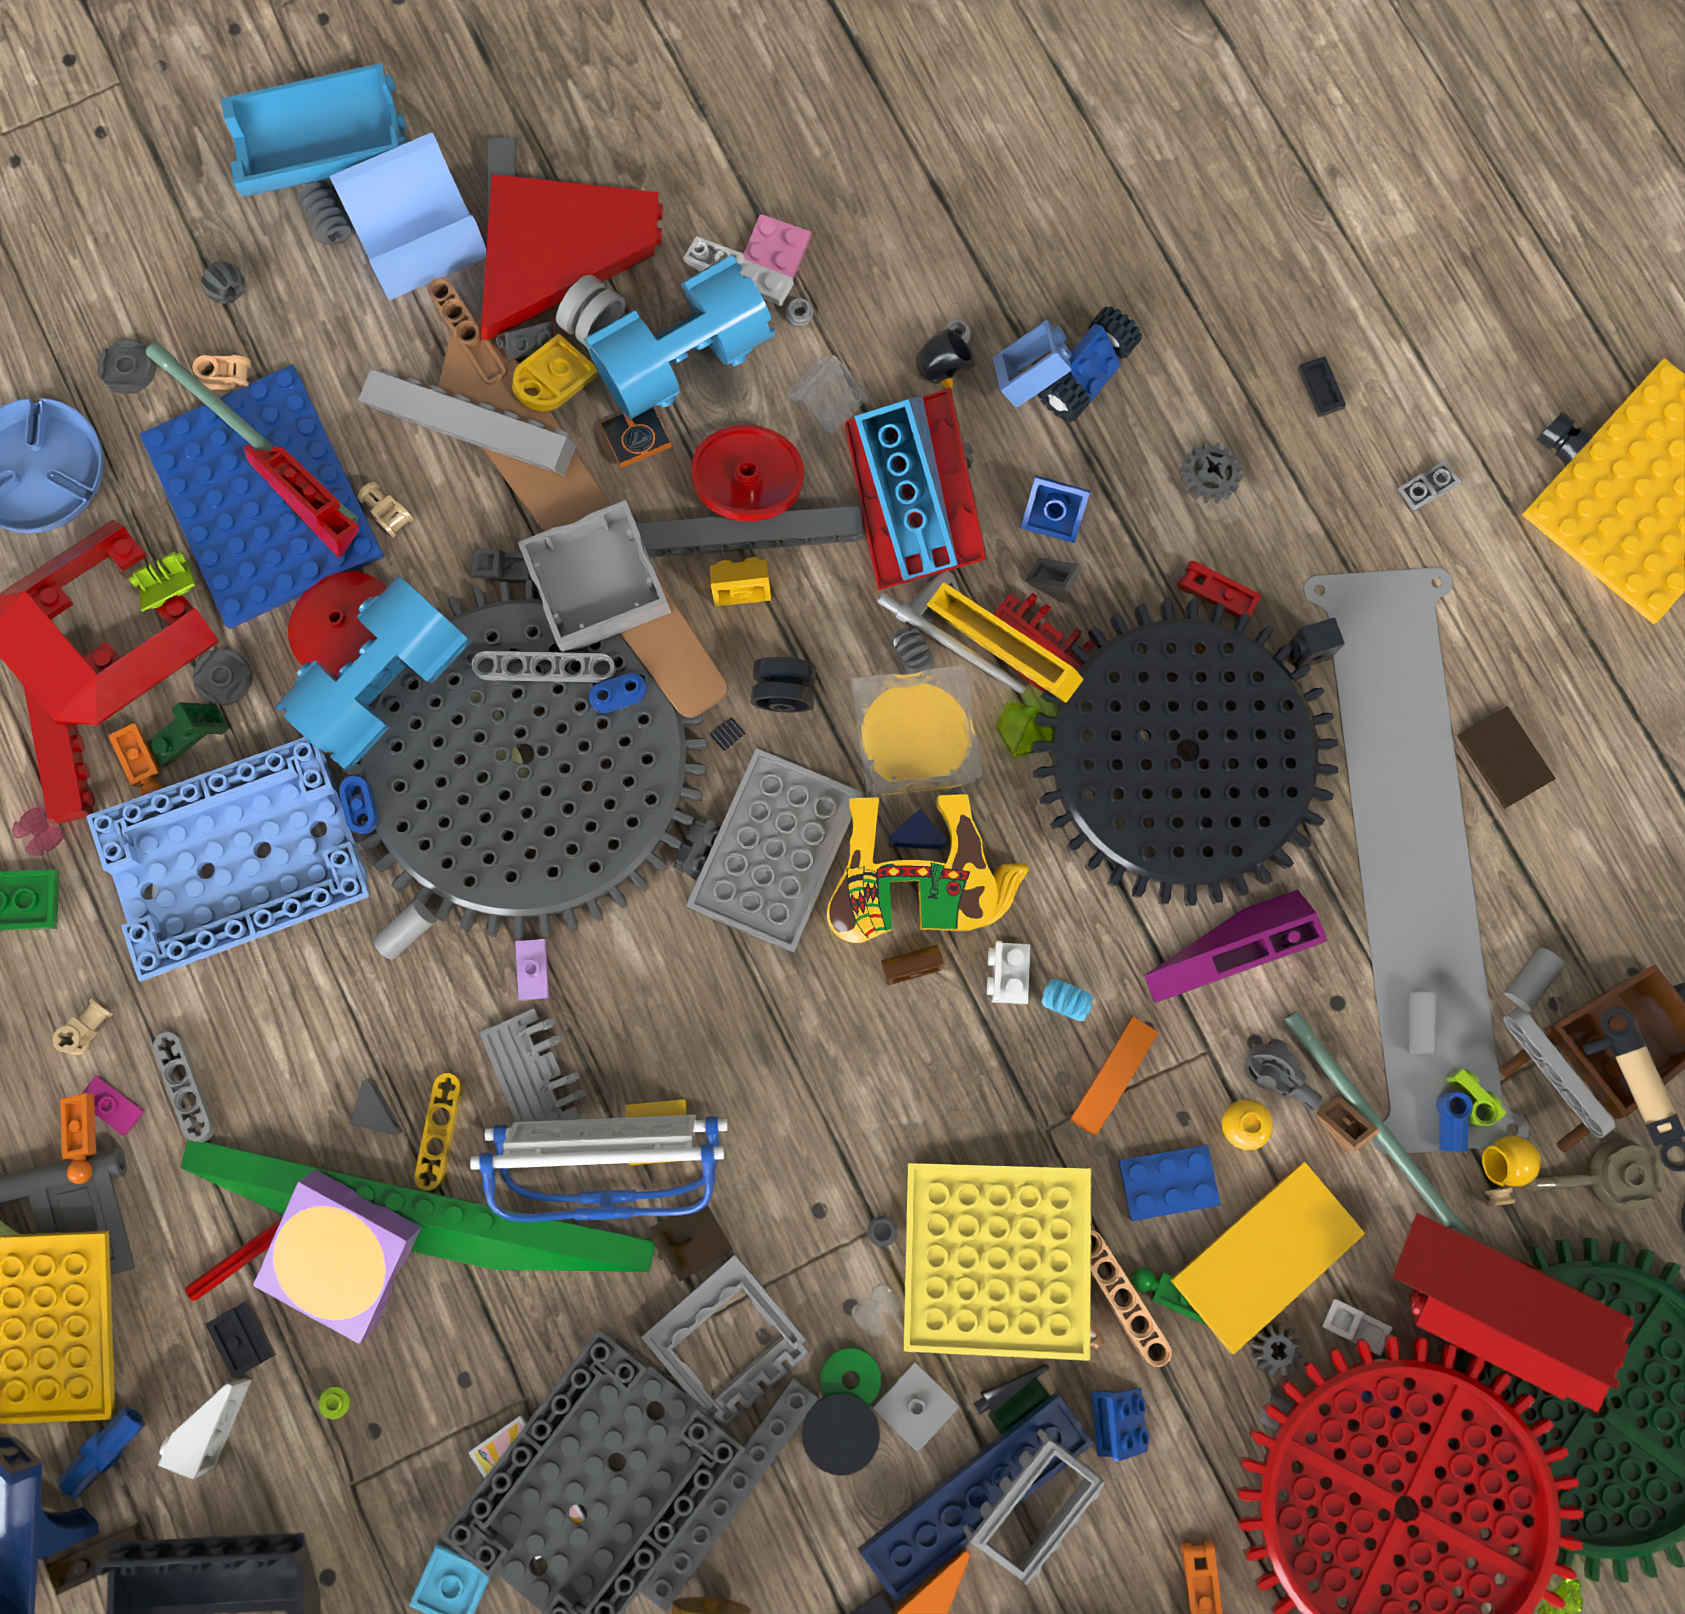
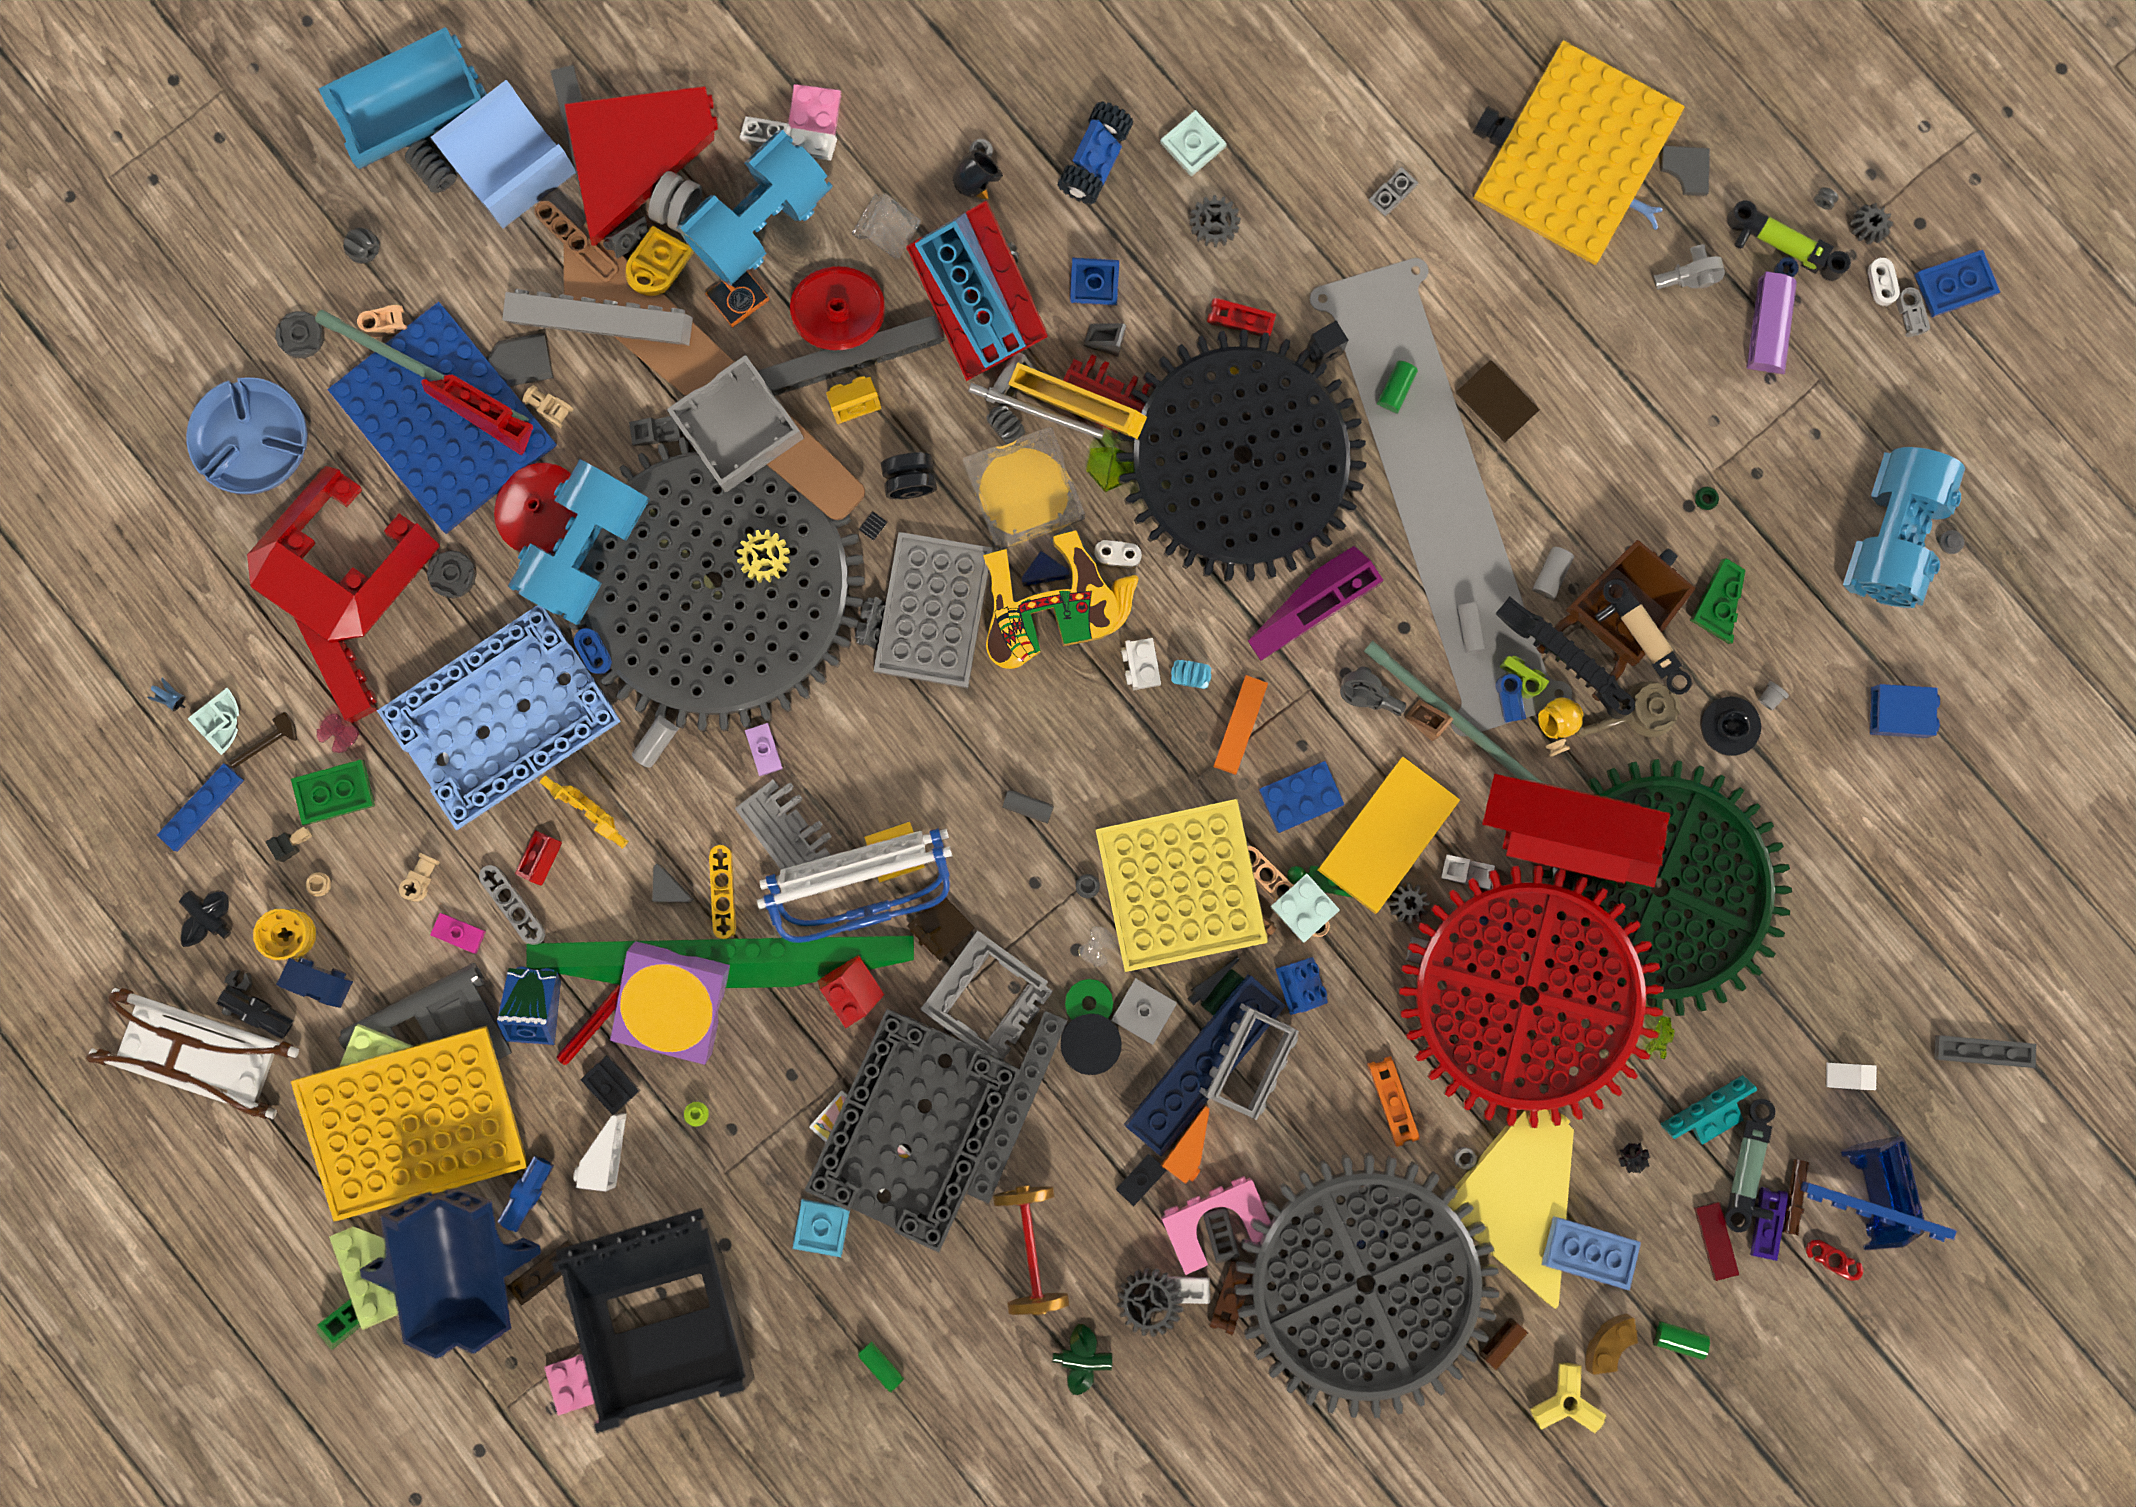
camera: 15 degrees left, 5 degrees up
orange plate [60,1093,96,1184] -> none
orange plate [108,722,164,796] -> none
lime hinge [129,551,195,612] -> none
dark green bracket [146,702,230,767] -> none
light grey beam [471,651,616,682] -> none
blue plate [589,673,647,713] -> none
light grey plate [786,298,813,326] -> none
reddish brown brick [881,945,944,985] -> none
medium blue window [992,319,1072,408] -> none
yellow piece [1221,1099,1274,1150] -> none
black plate [1297,356,1346,417] -> none
light grey beam [1504,1008,1615,1138] -> none
none -> dark grey tile [486,332,554,387]
none -> slope [497,966,561,1045]
none -> red slope [515,830,562,886]
none -> yellow plate [539,775,629,849]
none -> light yellow gear [737,530,790,583]
none -> red slope [817,955,884,1029]
none -> dark grey brick [1002,790,1054,824]
none -> white plate [1094,540,1142,568]
none -> light aqua plate [1160,110,1226,177]
none -> light aqua plate [1270,874,1340,943]
none -> green brick [1377,360,1418,414]
none -> black piece [1496,596,1635,719]

